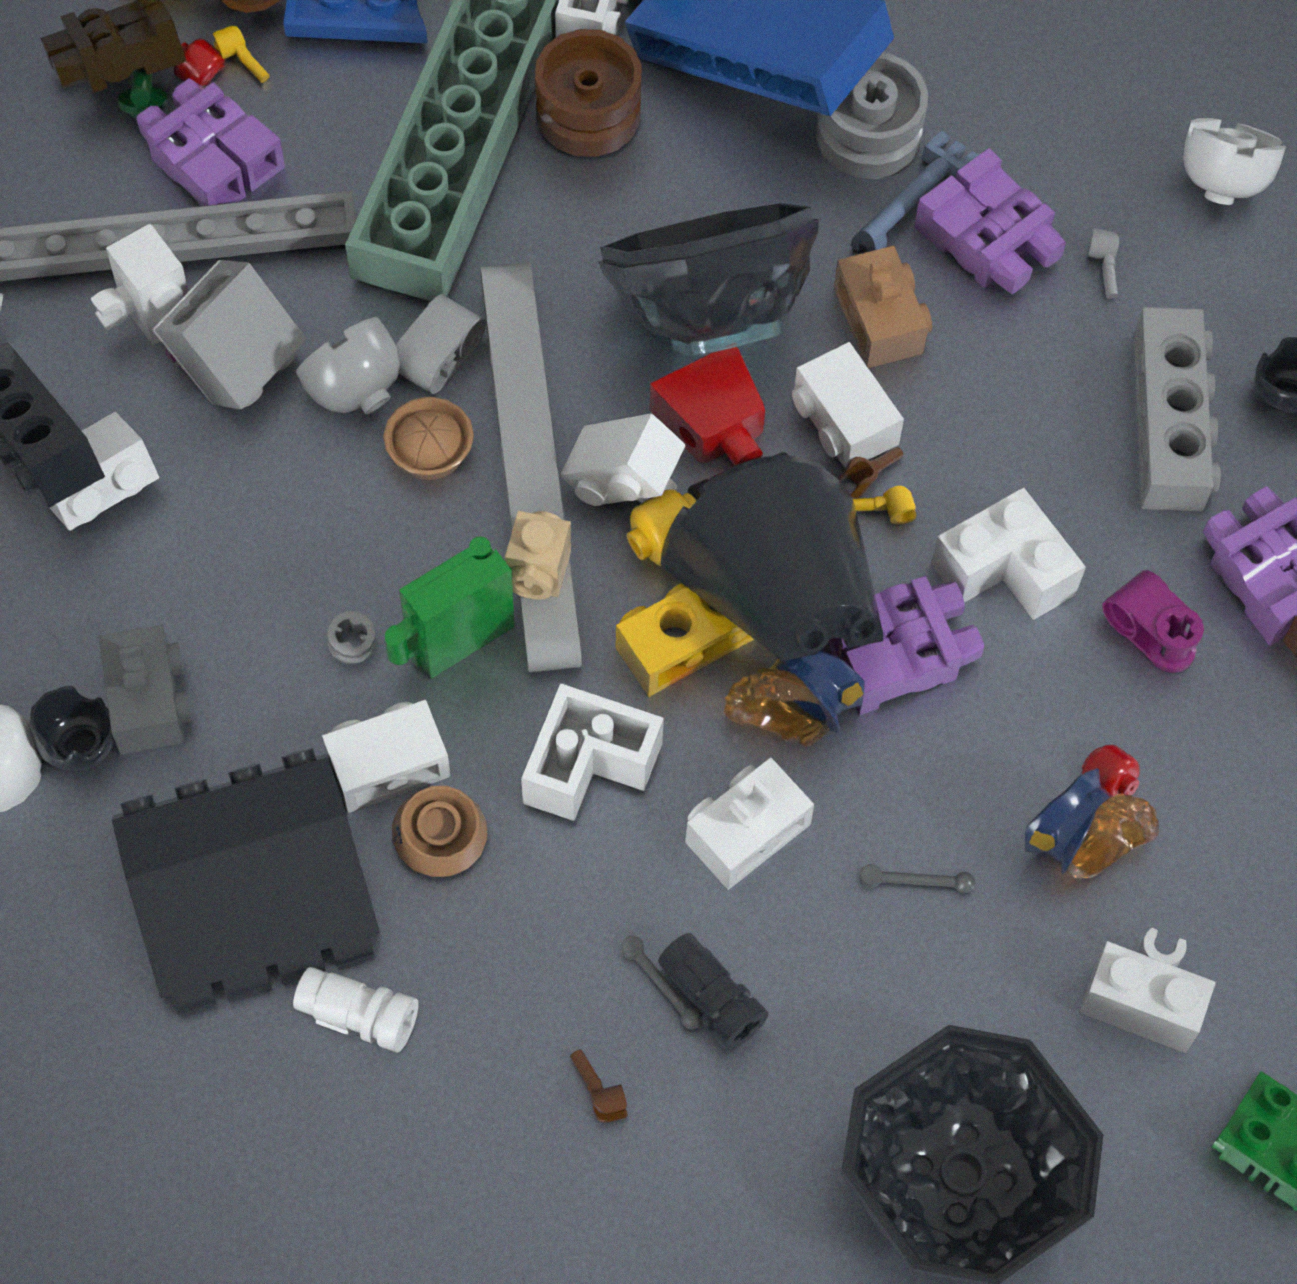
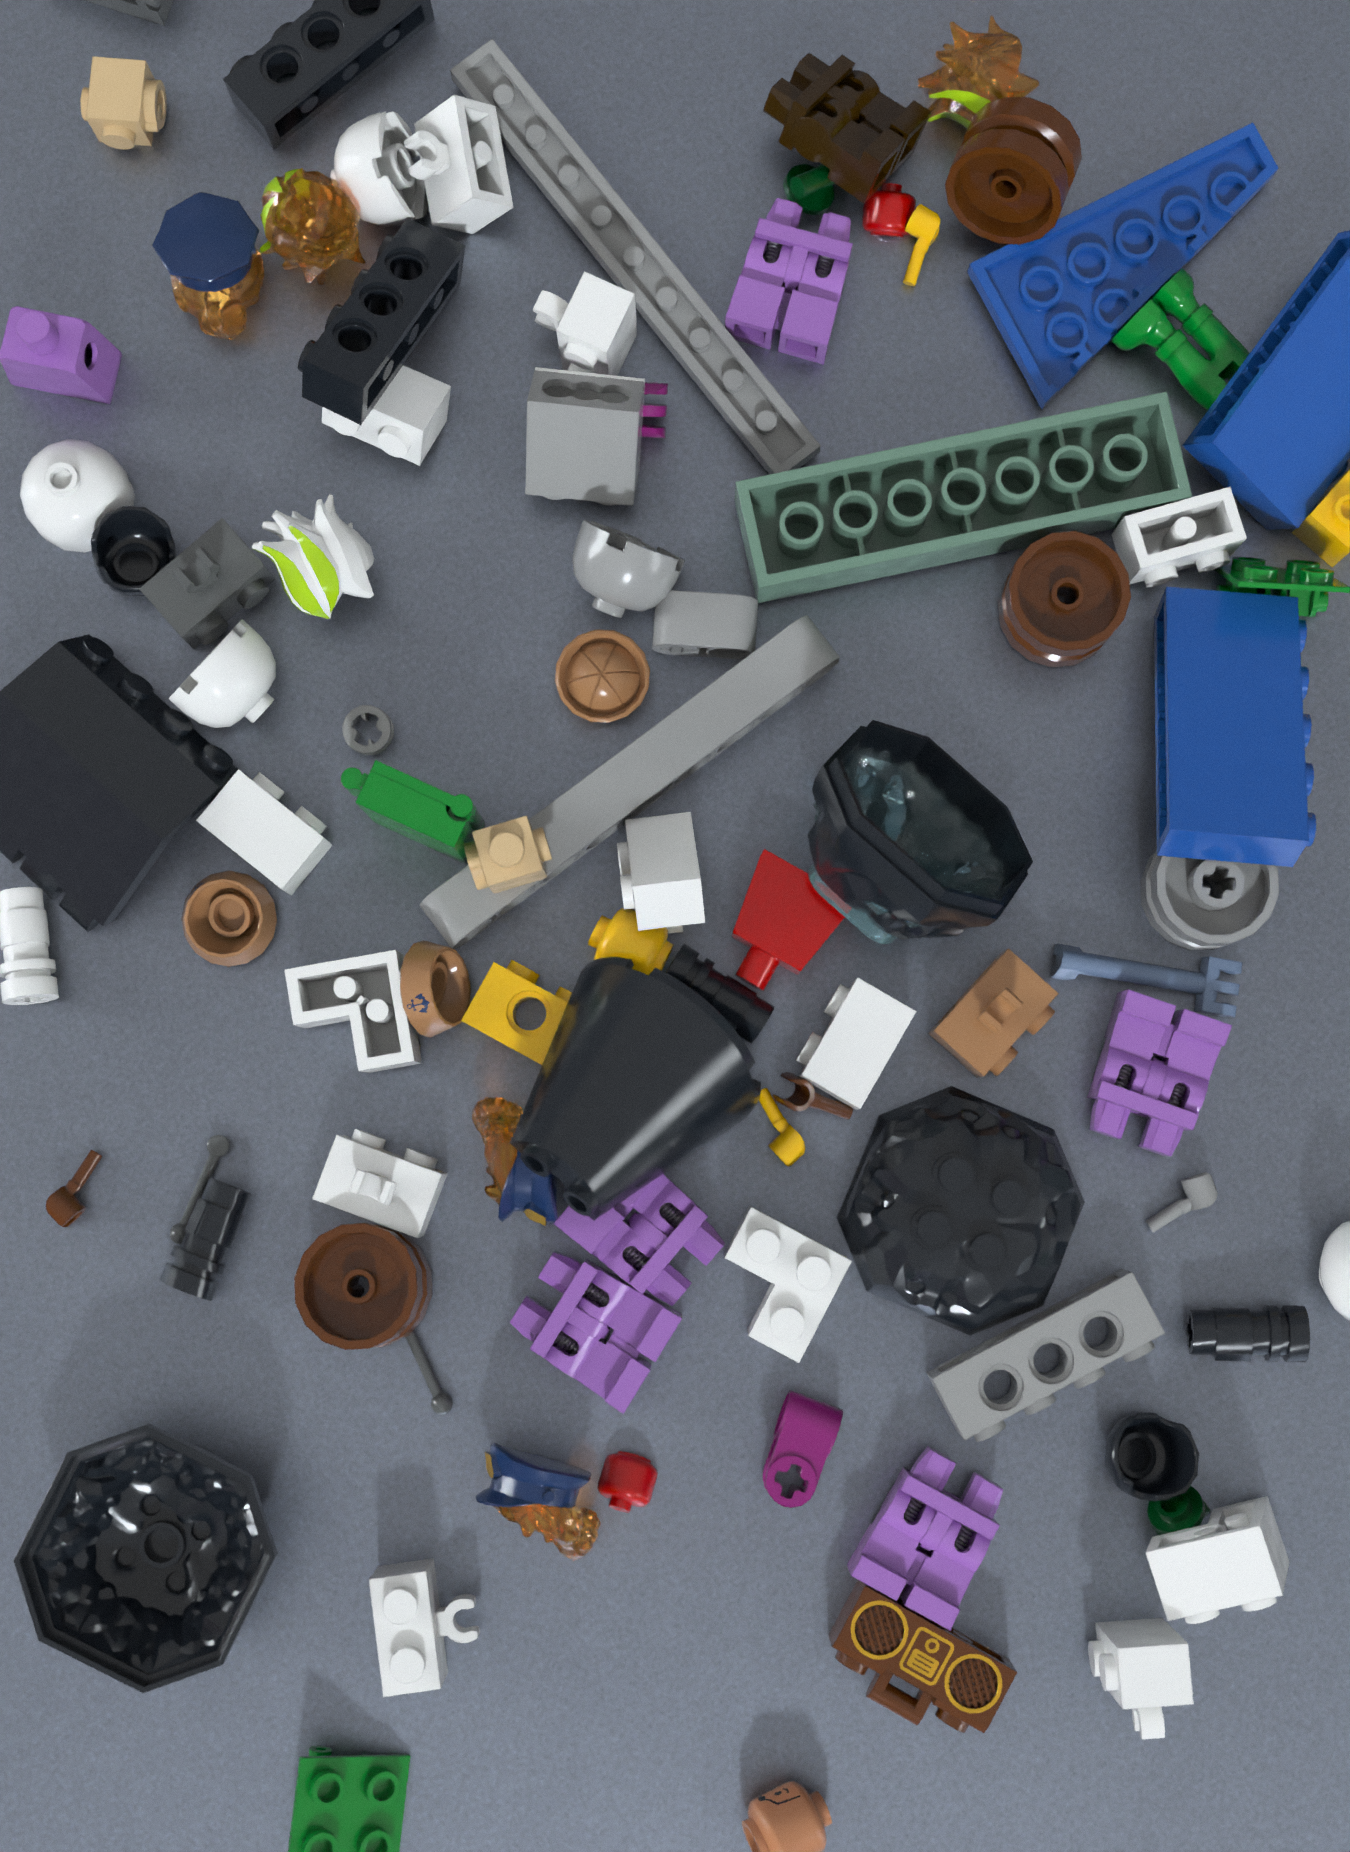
camera: 65 degrees right, 20 degrees up
none -> white cylinder [168,619,276,728]
none -> white hair [252,494,374,619]
none -> reddish brown wheel [294,1223,433,1350]
none -> medium nougat hat [400,940,471,1038]
none -> medium lavender hips [510,1251,682,1414]
none -> black rock [836,1086,1085,1336]
none -> black axle [1186,1305,1310,1362]

